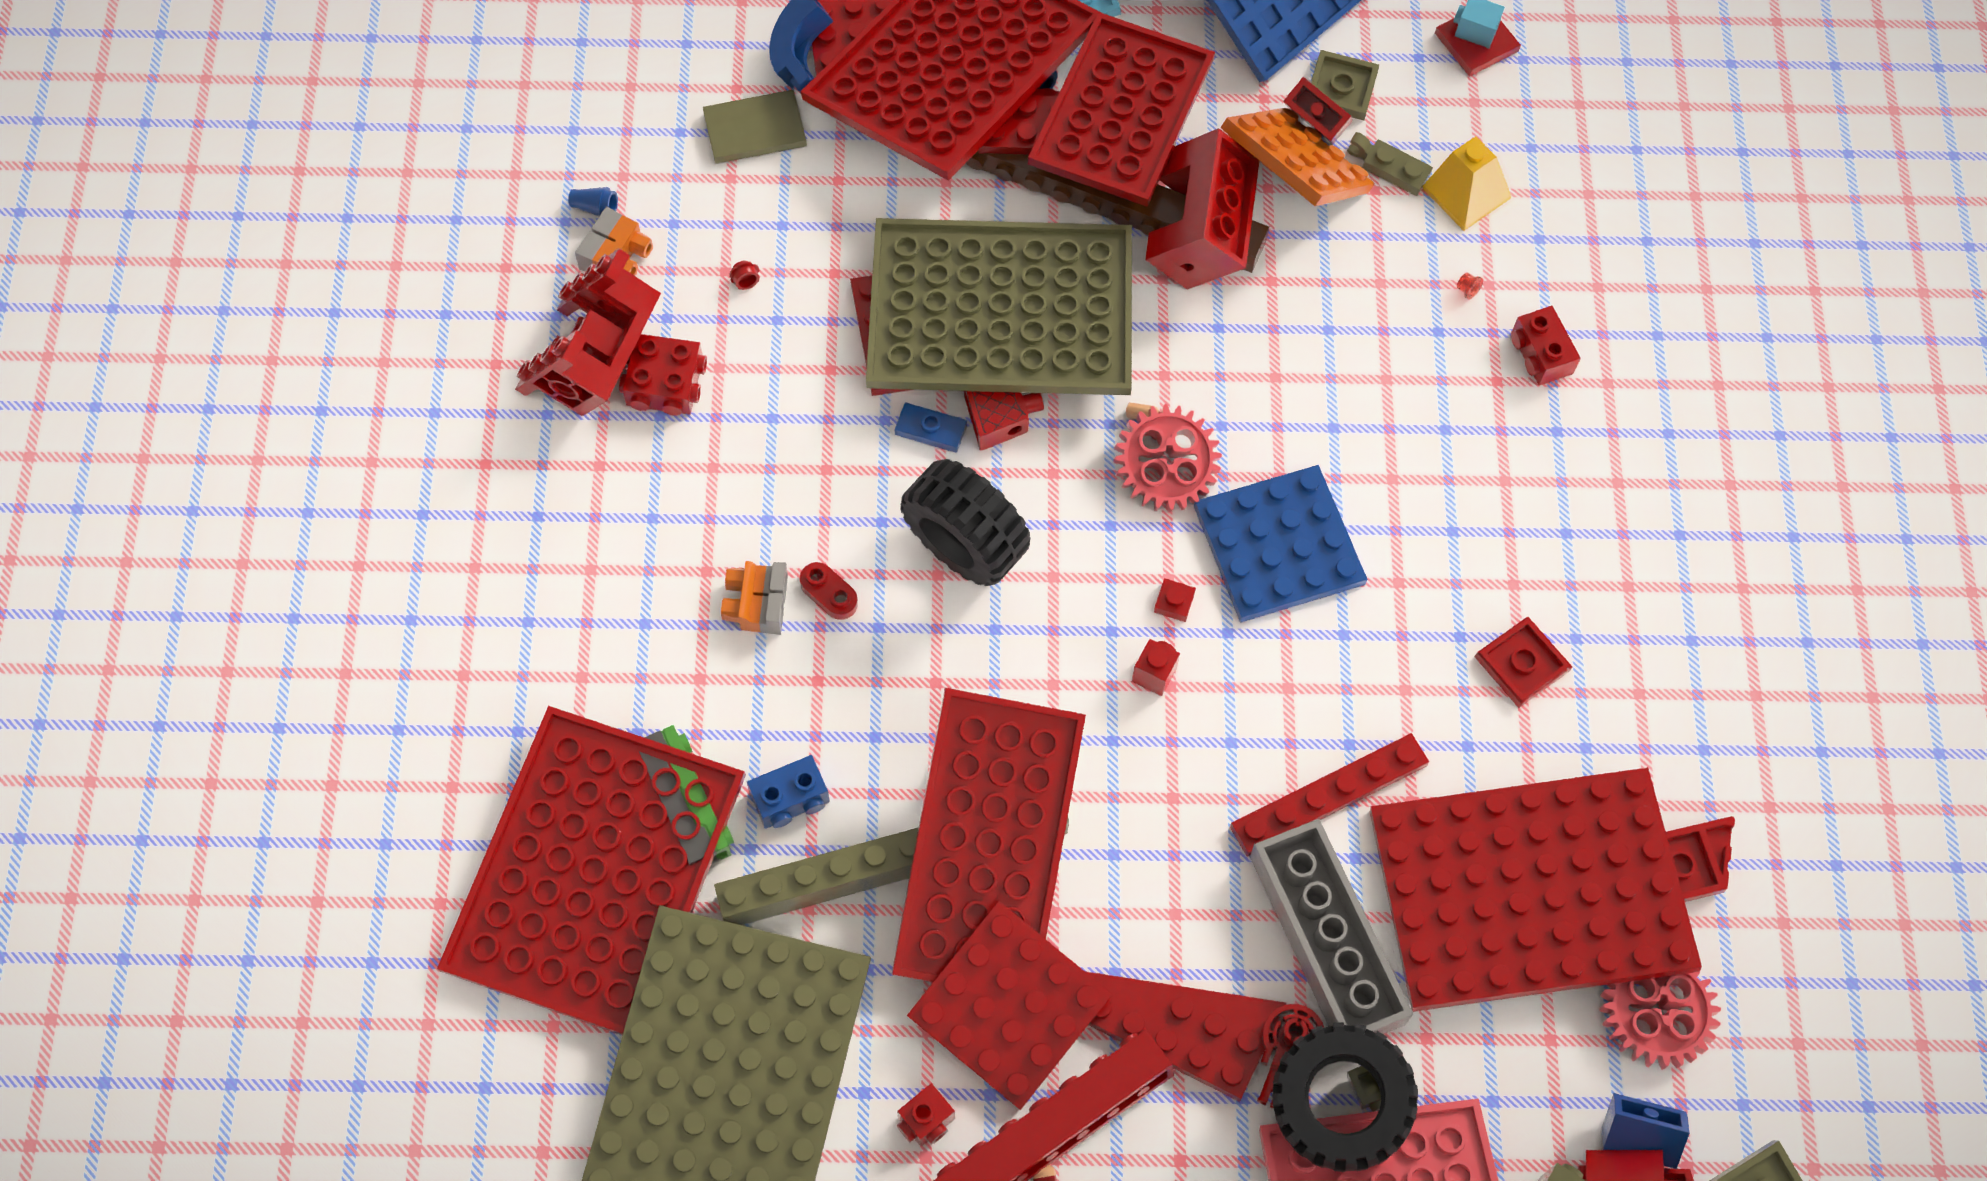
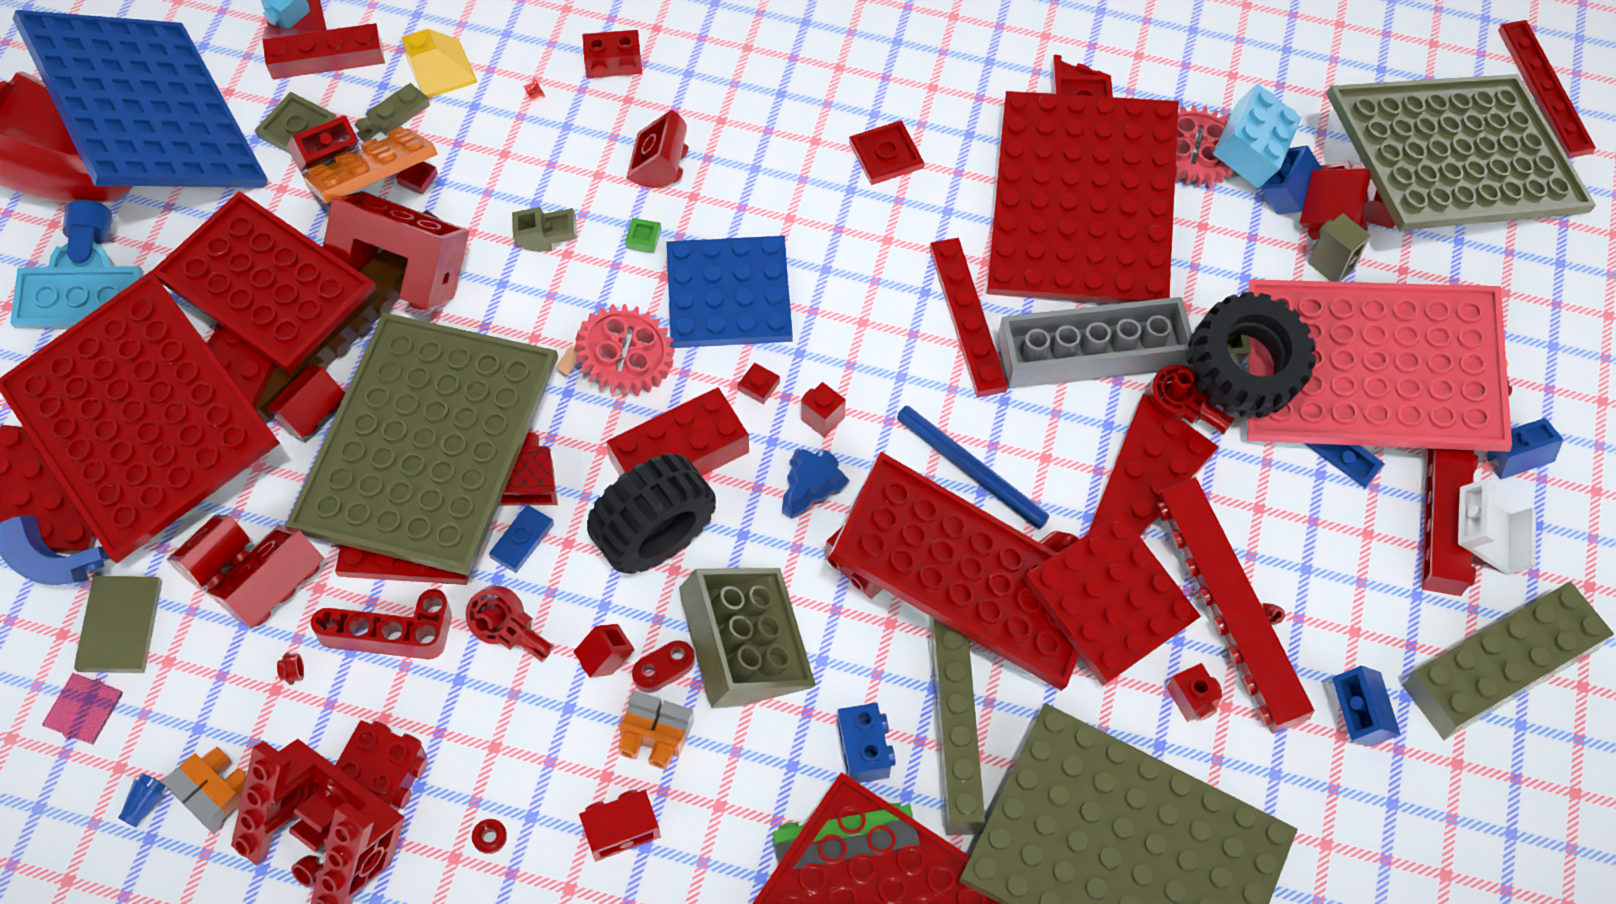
camera: 75 degrees left, 5 degrees down
none -> clear pink piece [42,673,123,745]
none -> red brick [166,514,250,589]
none -> slope [206,524,325,629]
none -> red wedge [262,23,385,80]
none -> red brick [266,365,346,438]
none -> red beam [310,589,452,660]
none -> red plate [396,161,438,195]
none -> red pin [465,585,555,663]
none -> red plate [471,818,507,854]
none -> olive brick [512,207,577,252]
none -> red brick [573,623,635,678]
none -> red brick [579,789,661,862]
none -> red brick [606,387,750,476]
none -> bright green plate [625,217,662,253]
none -> red brick [626,109,689,188]
none -> olive slope [679,568,816,708]
none -> blue rock [782,449,850,519]
none -> blue axle [897,405,1050,529]
none -> red arm [1039,531,1079,553]
none -> medium azure brick [1213,83,1302,188]

